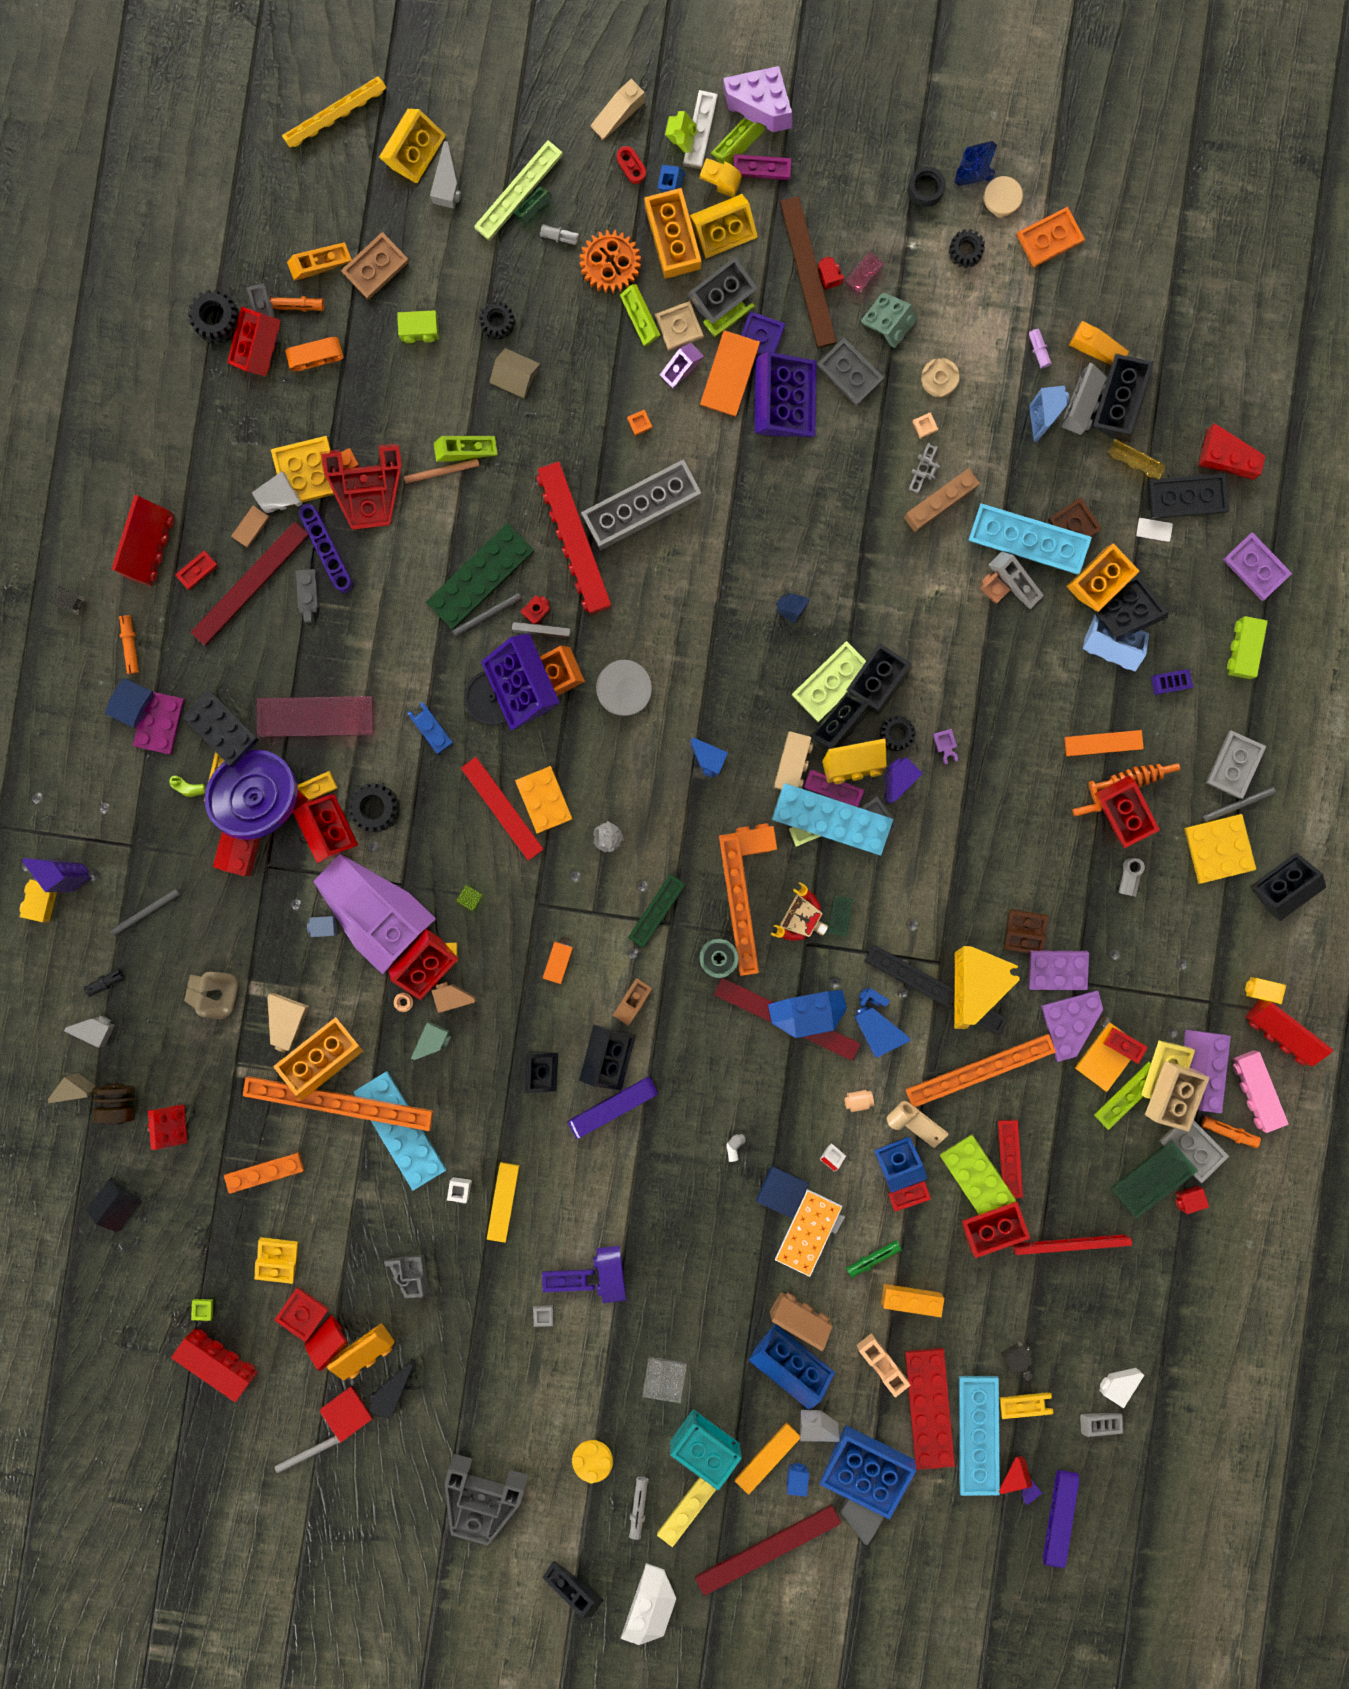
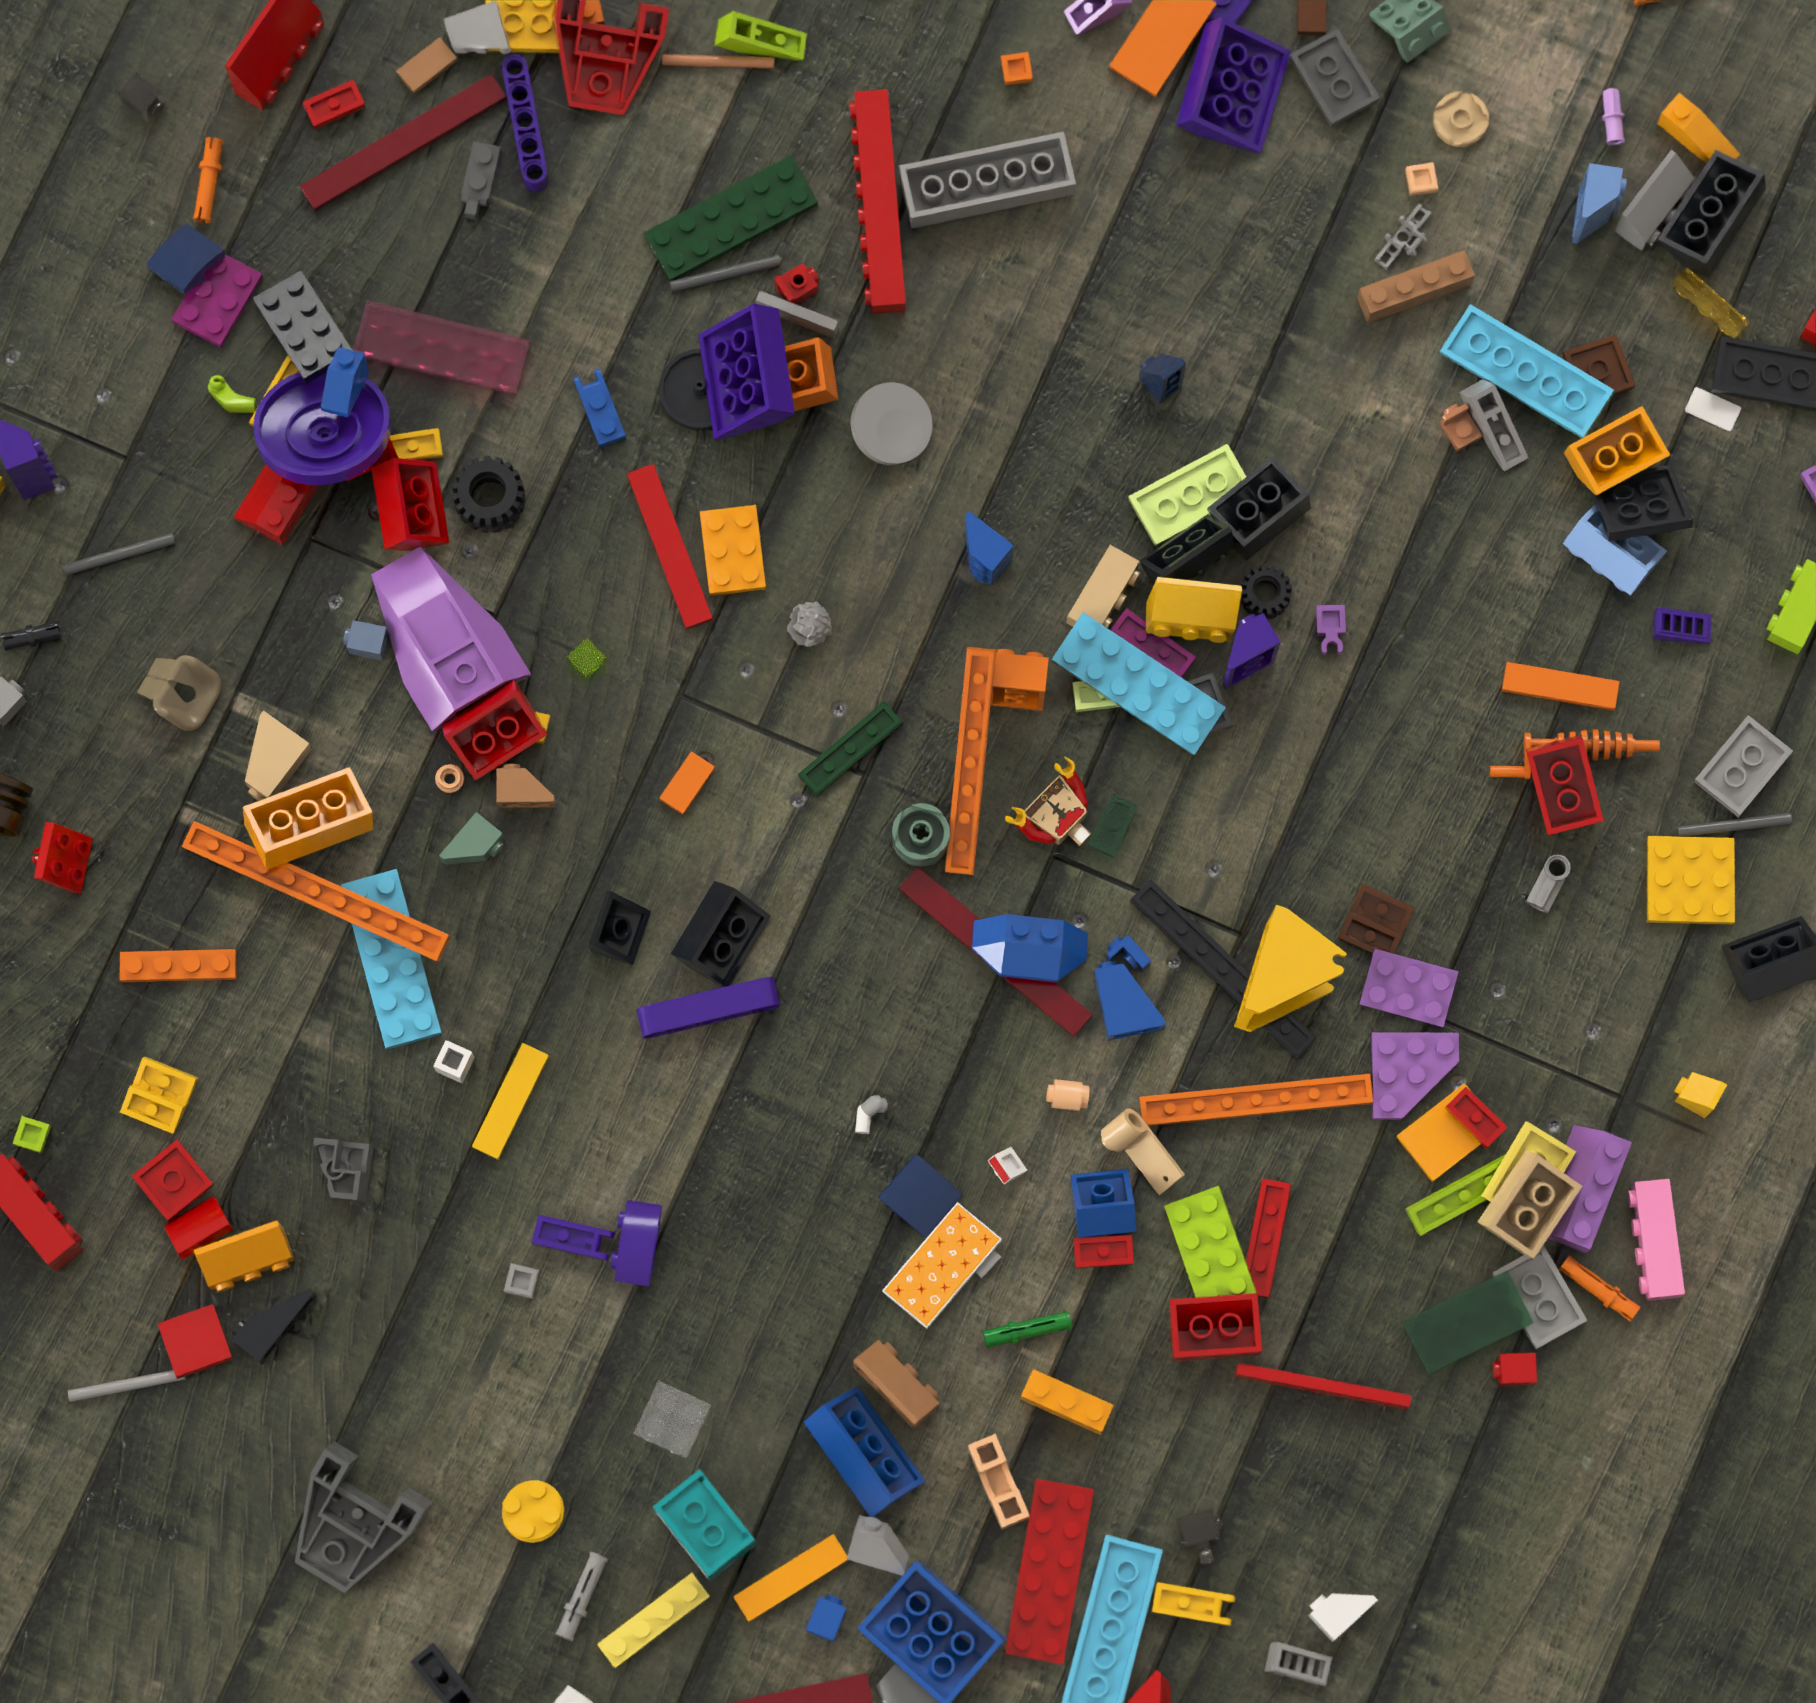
camera: 15 degrees right, 10 degrees down
medium nougat slope [613,978,652,1026] -> none
red slope [1245,1000,1334,1067] -> none
none -> blue slope [321,347,369,417]

